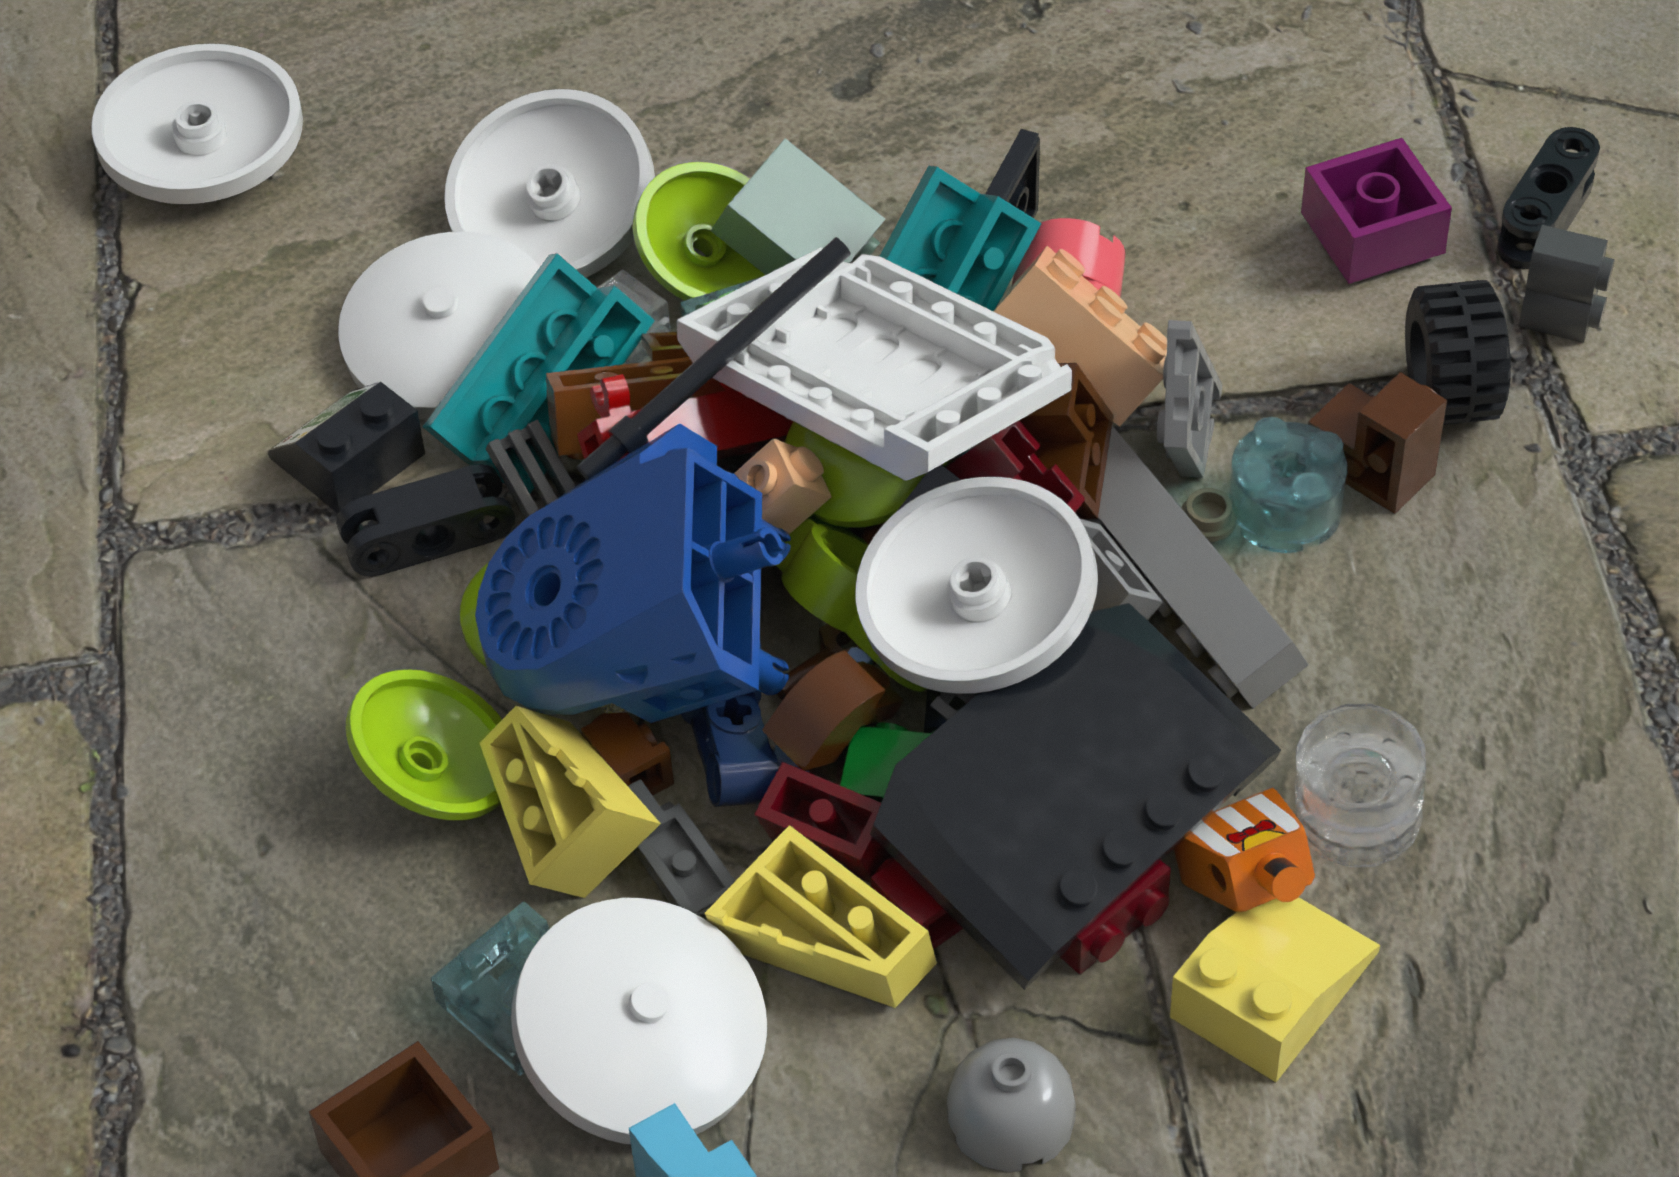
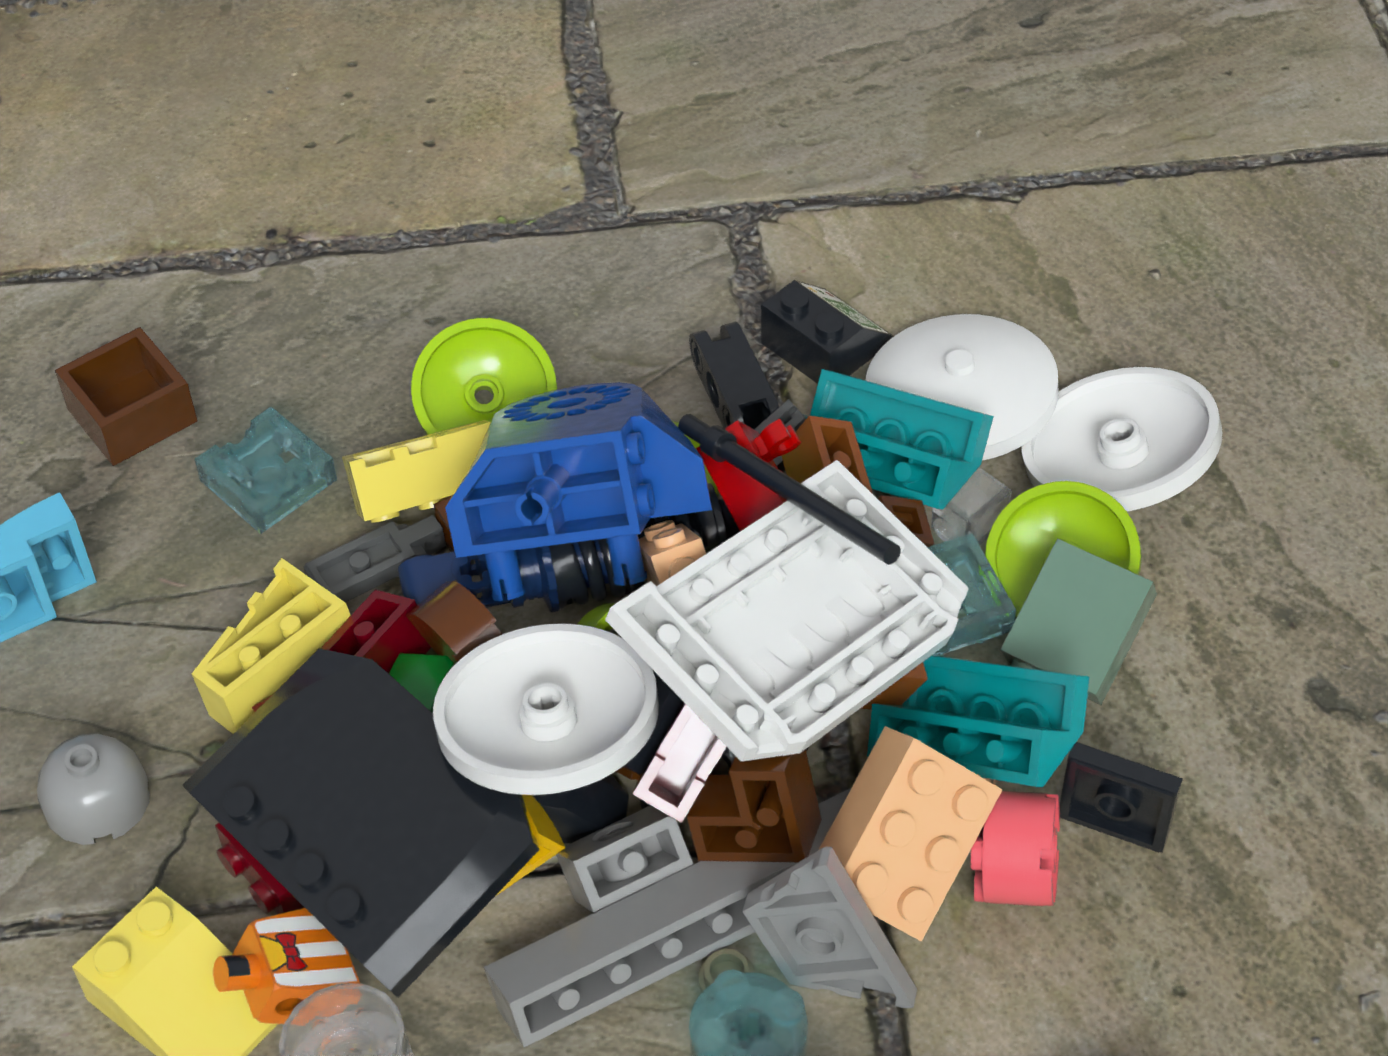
camera: 90 degrees right, 0 degrees up
white dish [91,44,303,204] -> none
white dish [511,898,767,1144] -> none

